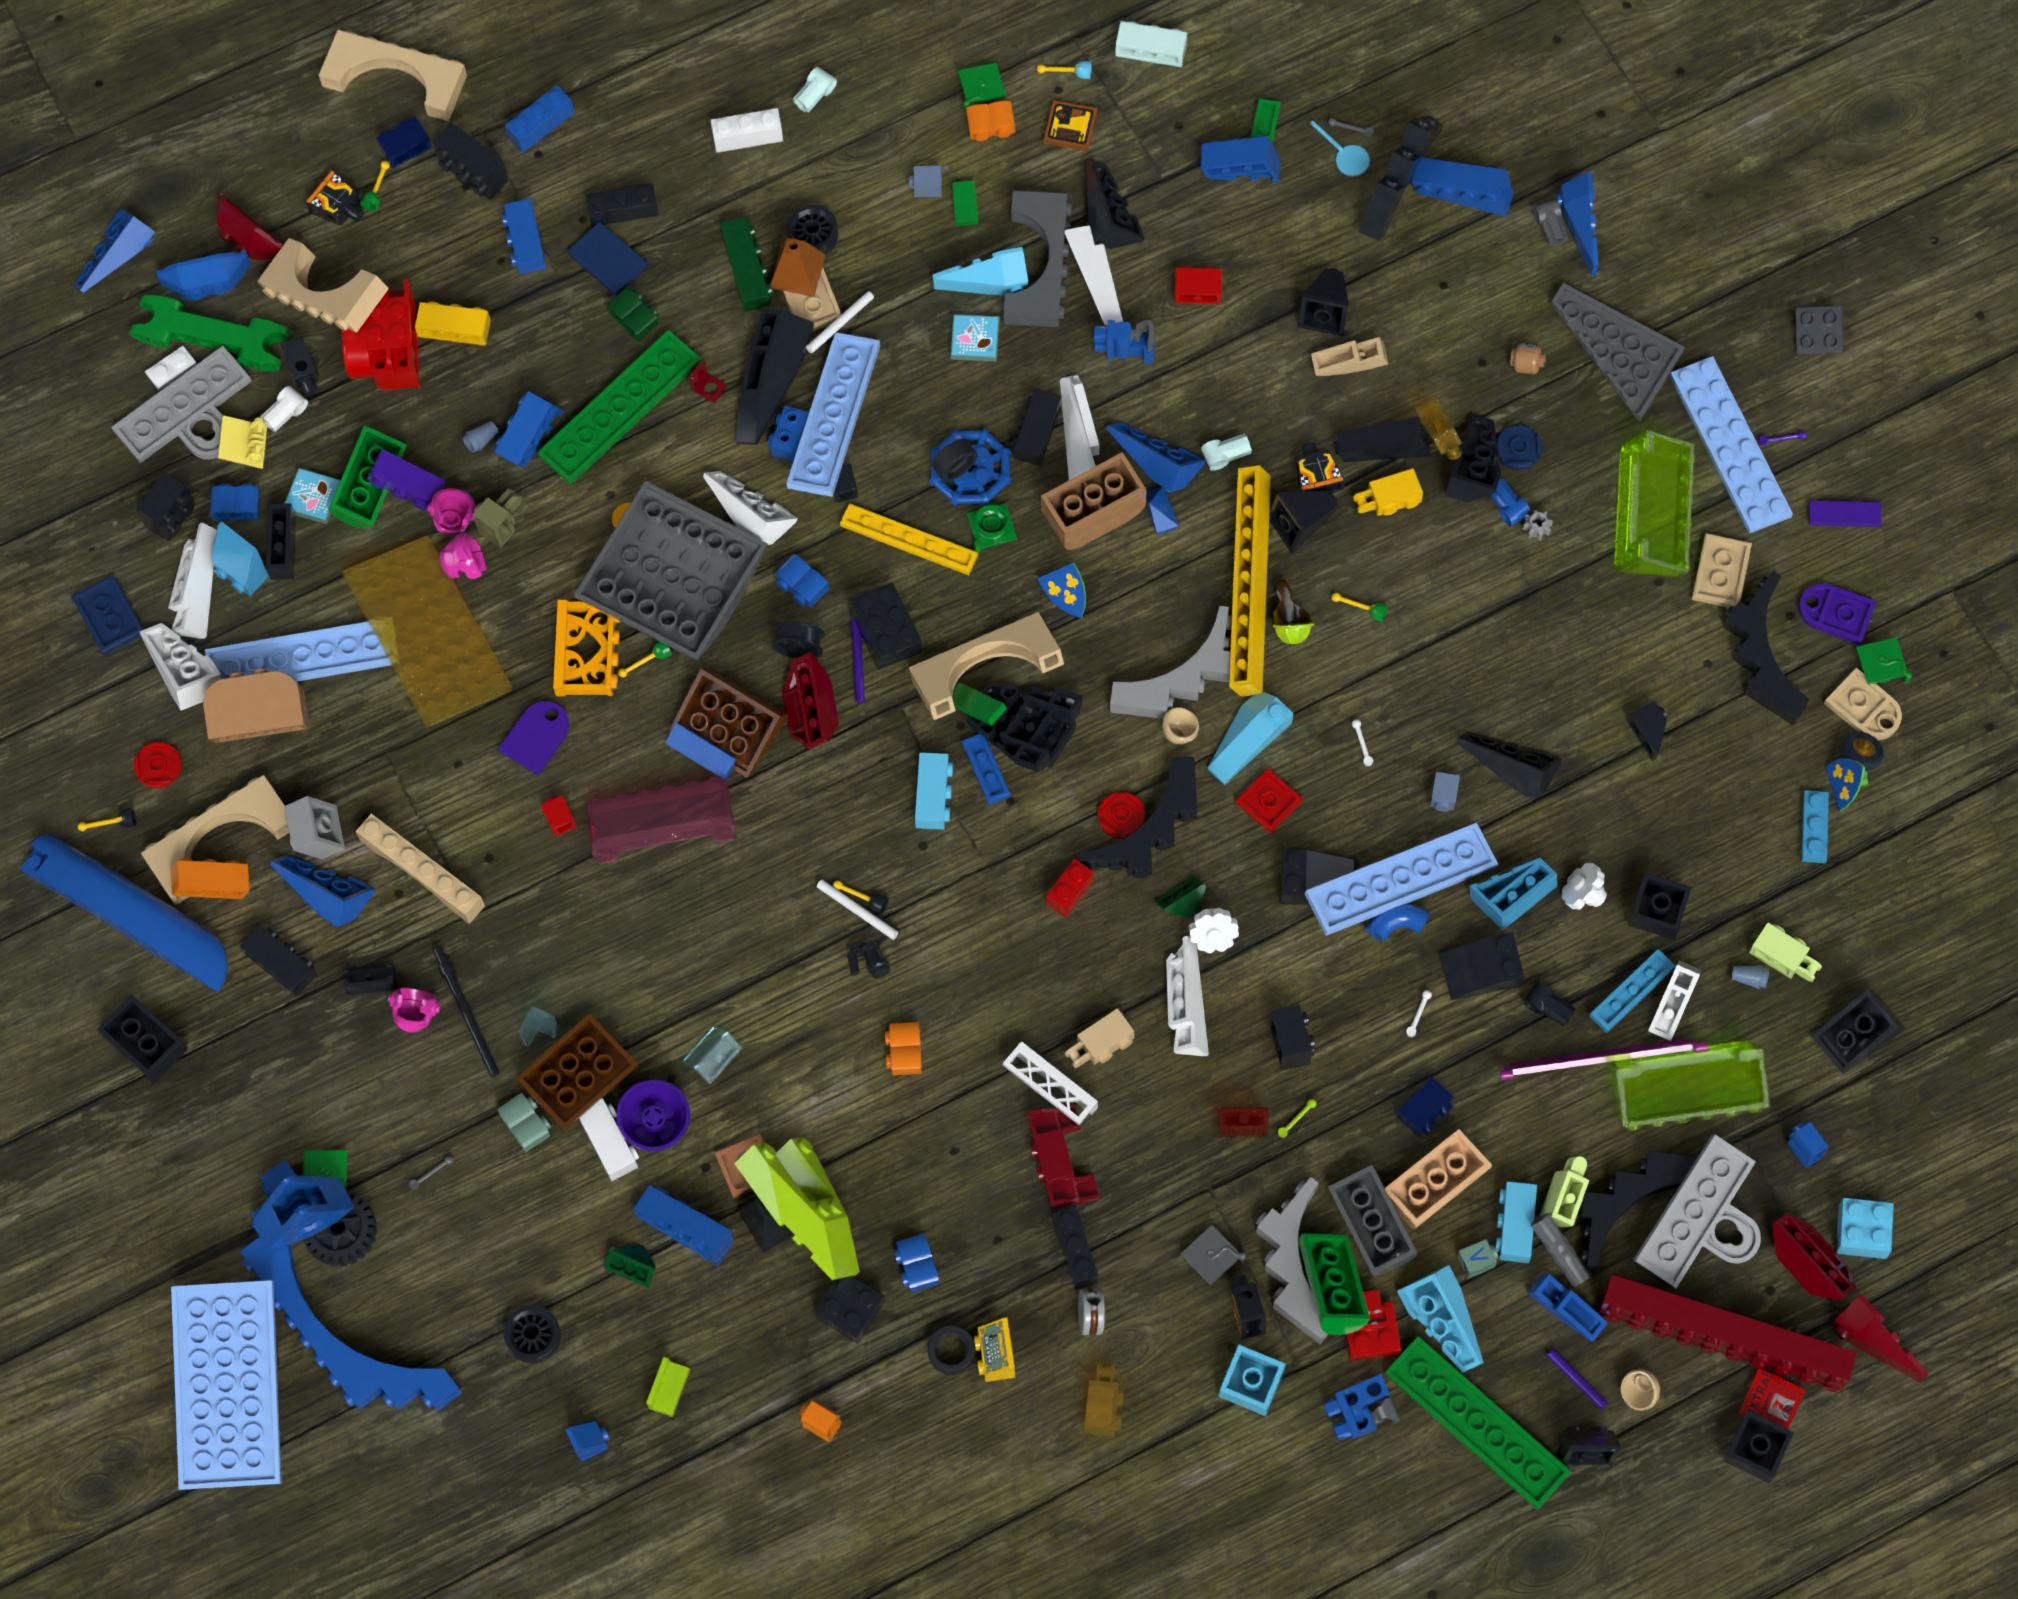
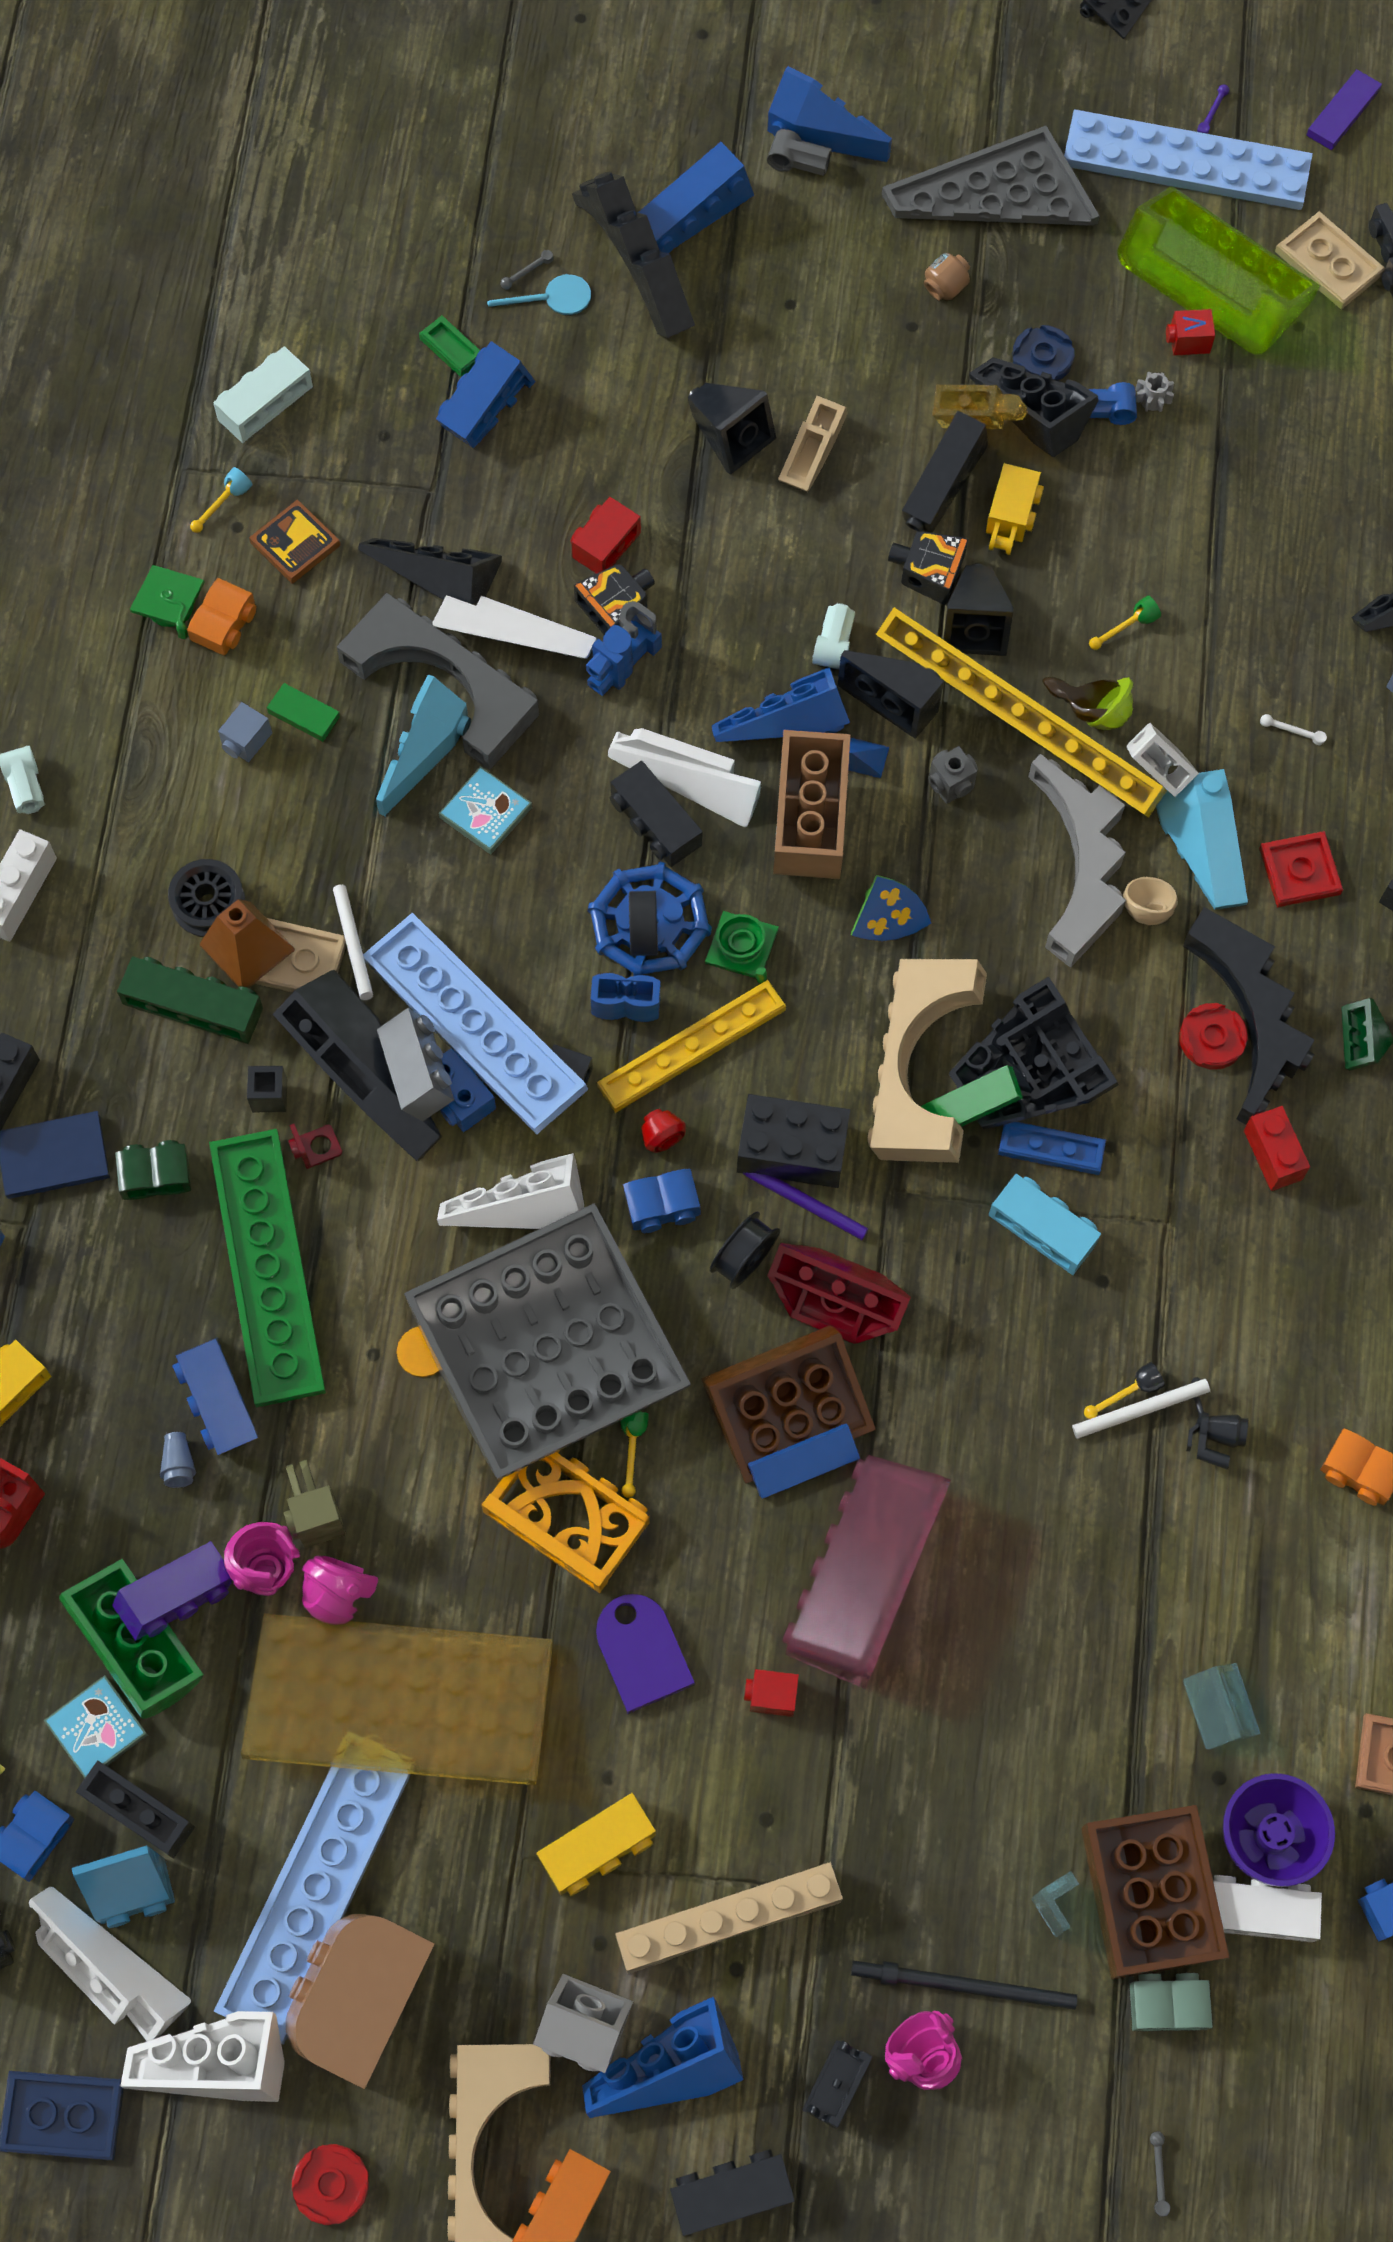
camera: 60 degrees left, 0 degrees up
none -> black brick [247,1066,288,1113]
none -> brick [377,1008,454,1122]
none -> yellow brick [537,1793,656,1896]
none -> torso [574,564,655,635]
none -> blue brick [591,973,661,1022]
none -> red cone [641,1109,686,1153]
none -> black slope [837,650,944,739]
none -> dark grey brick [928,746,978,804]
none -> white torso [1127,723,1199,797]
none -> red brick [1166,309,1215,355]

